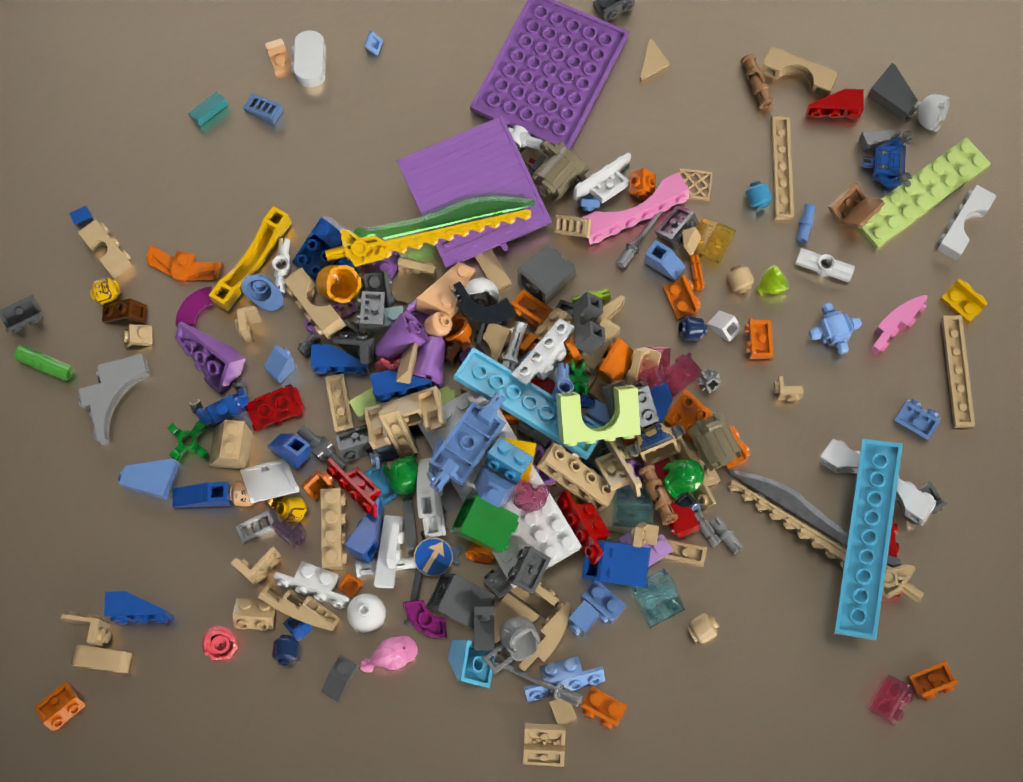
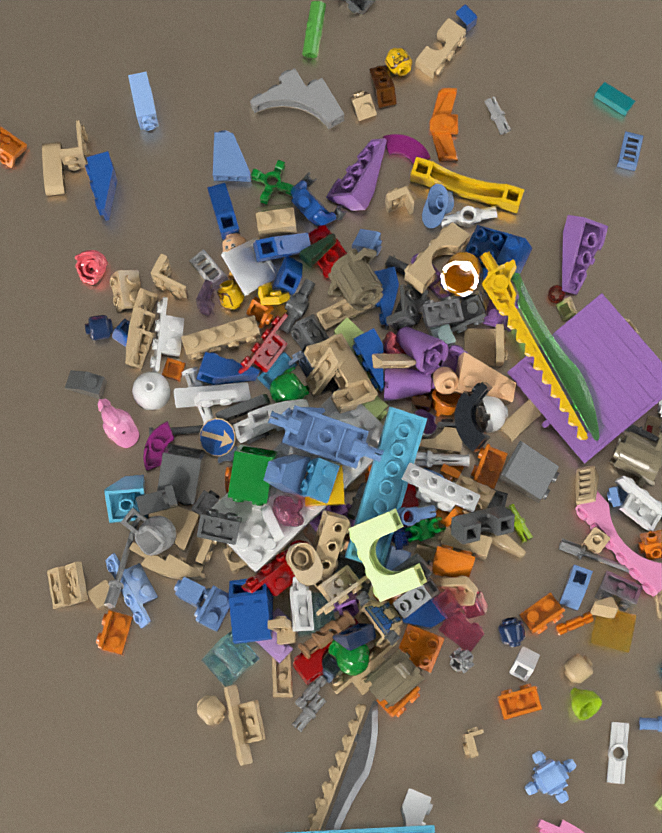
camera: 75 degrees right, 5 degrees up
none -> light blue window [128,72,159,131]
none -> tan brick [223,544,249,573]
none -> tan bracket [224,685,266,765]
none -> blue slope [253,233,312,263]
none -> yellow bracket [258,282,290,305]
none -> white beam [260,505,284,543]
none -> tan cap [286,542,323,585]
none -> white hinge [290,577,314,632]
none -> clear green slope [299,233,337,268]
none -> dark tan container [327,248,383,311]
none -> dark blue slope [333,623,376,651]
none -> light grey pin [485,97,511,135]
none -> clear red bush [547,285,565,304]
none -> tan slope [556,297,577,322]
none -> medium lavender wedge [562,215,608,295]
none -> tan bracket [583,527,610,553]

